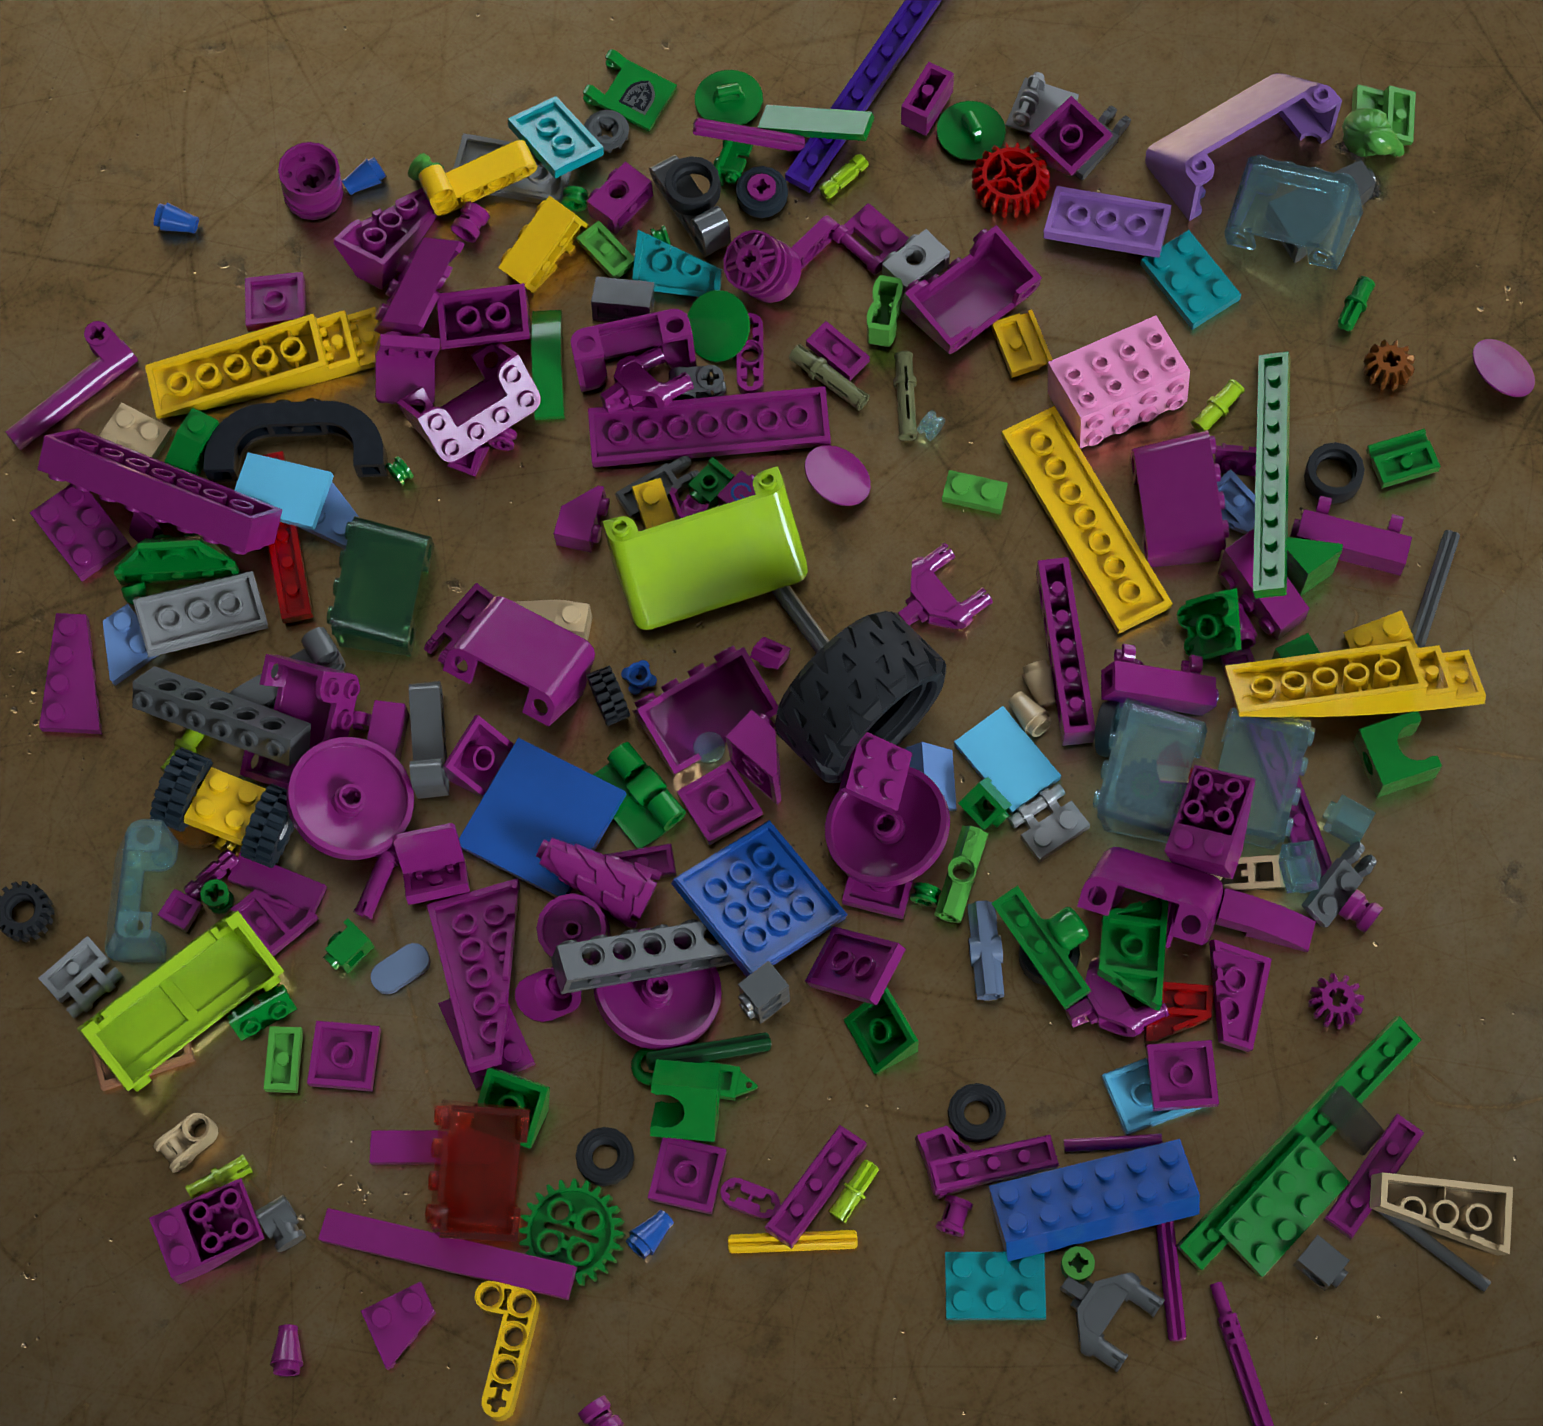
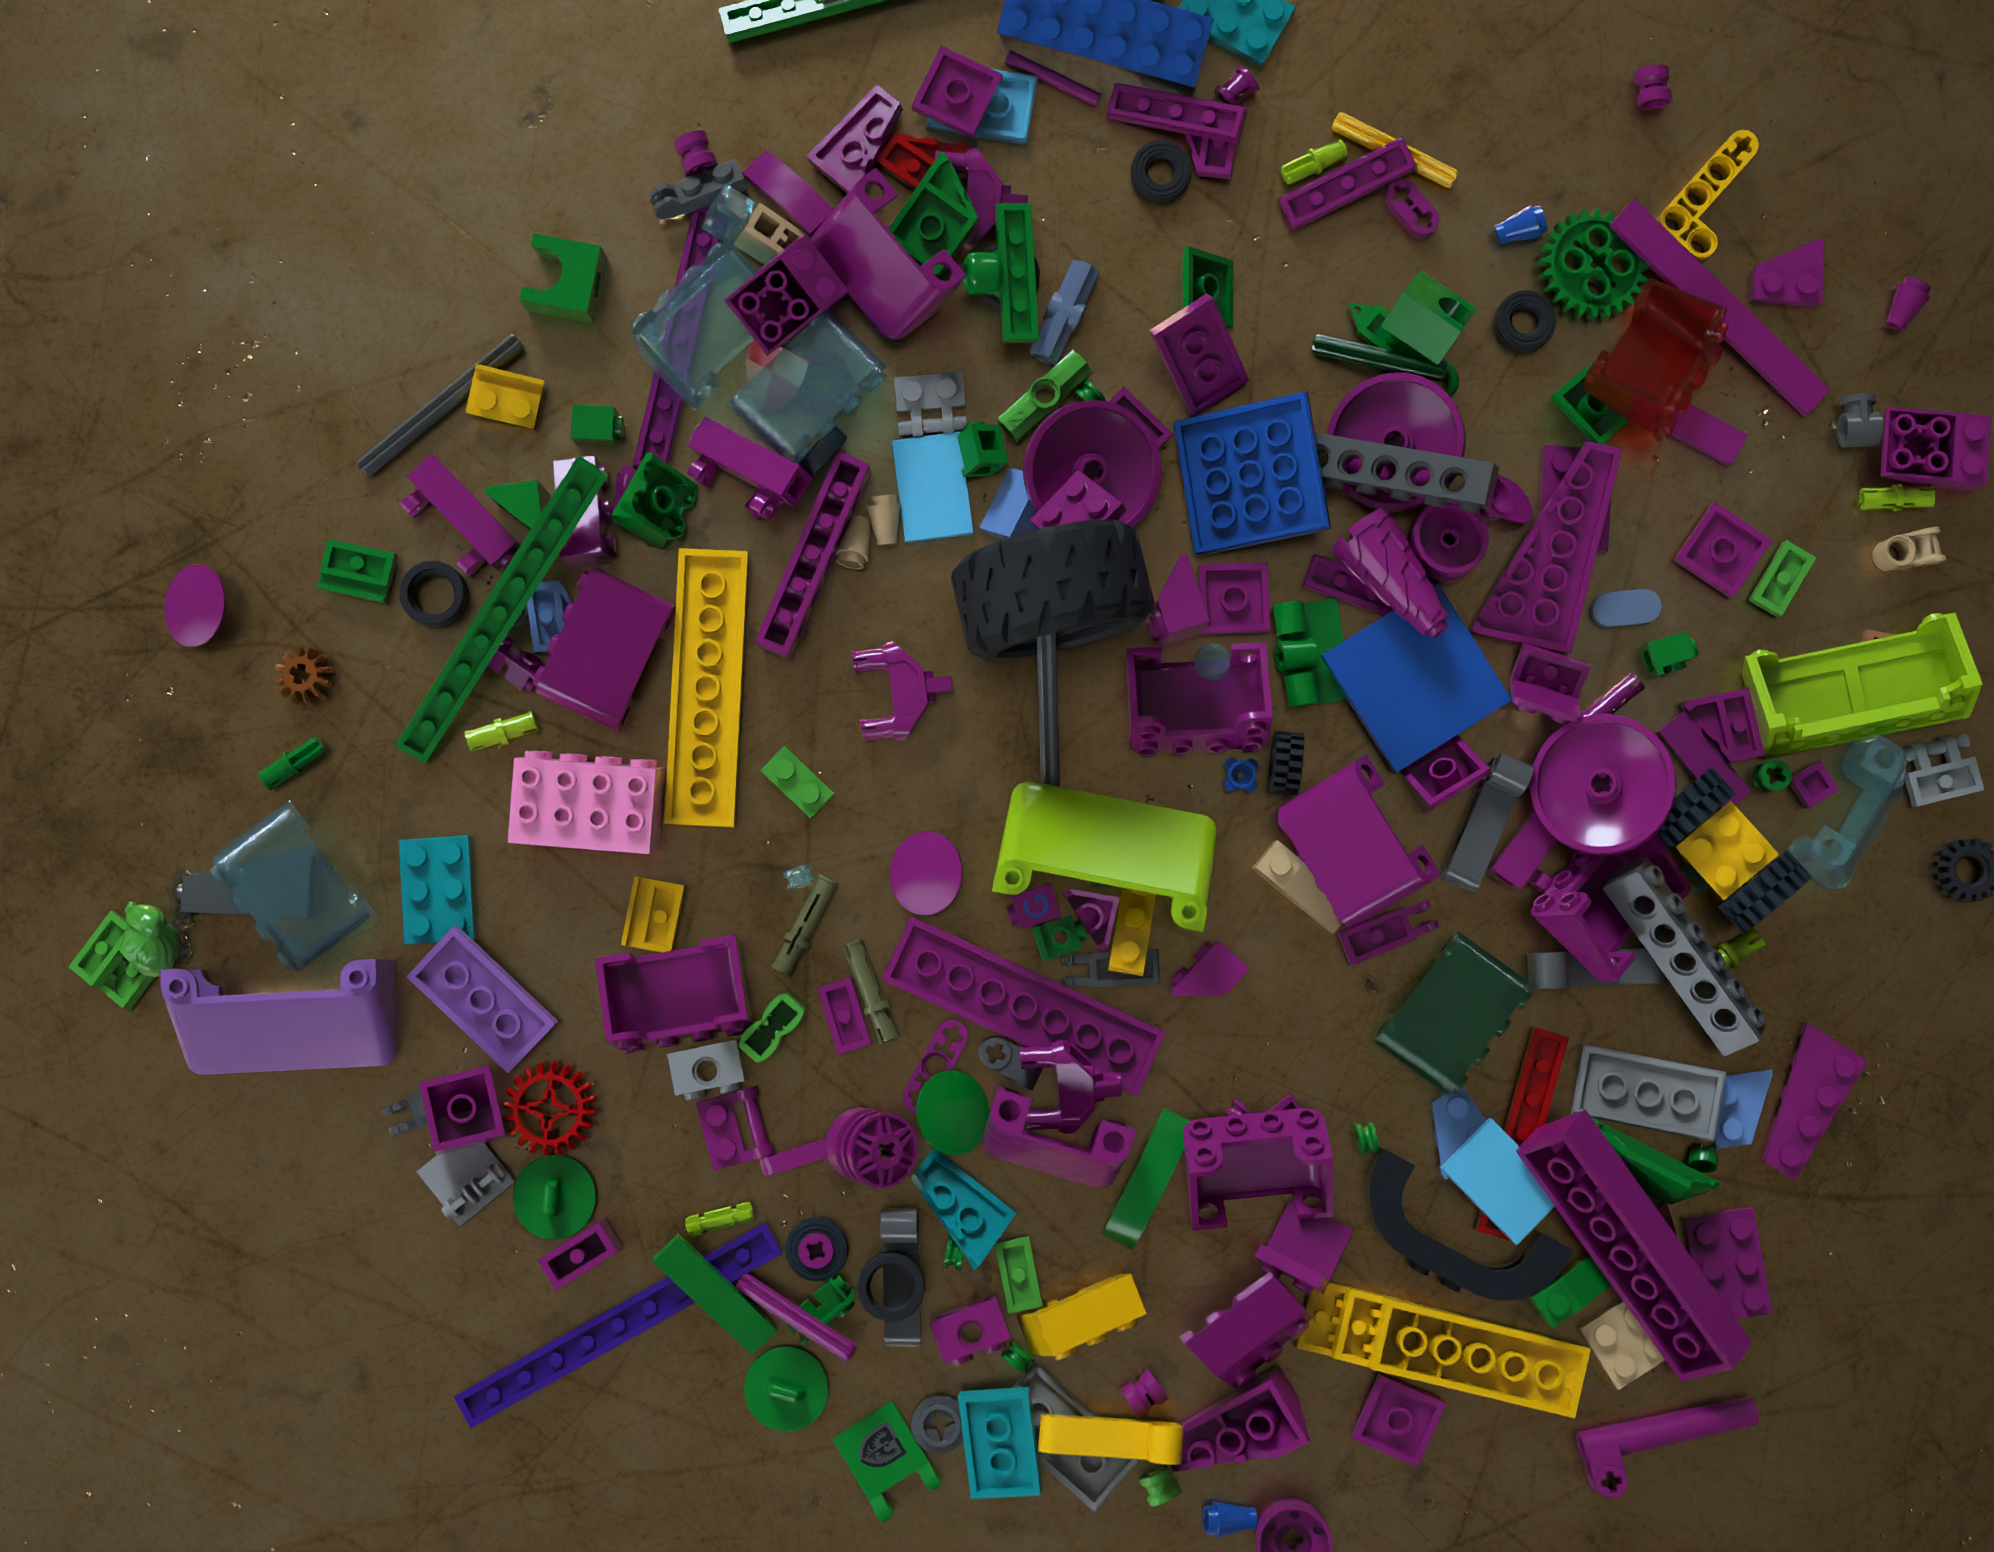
camera: 155 degrees left, 15 degrees up
magenta axle [184,849,239,900] -> none
green hinge [227,985,297,1041] -> none
magenta slope [437,283,531,349] -> none
dark grey hinge [591,277,655,322] -> none
magenta plate [648,1137,727,1215] -> none
dark grey brick [738,961,790,1024] -> none
magenta plate [750,636,791,670] -> none
yellow slope [1225,641,1486,717] -> none
magenta gear [1308,973,1364,1029] -> none
clear light blue brick [1322,794,1376,845] -> none

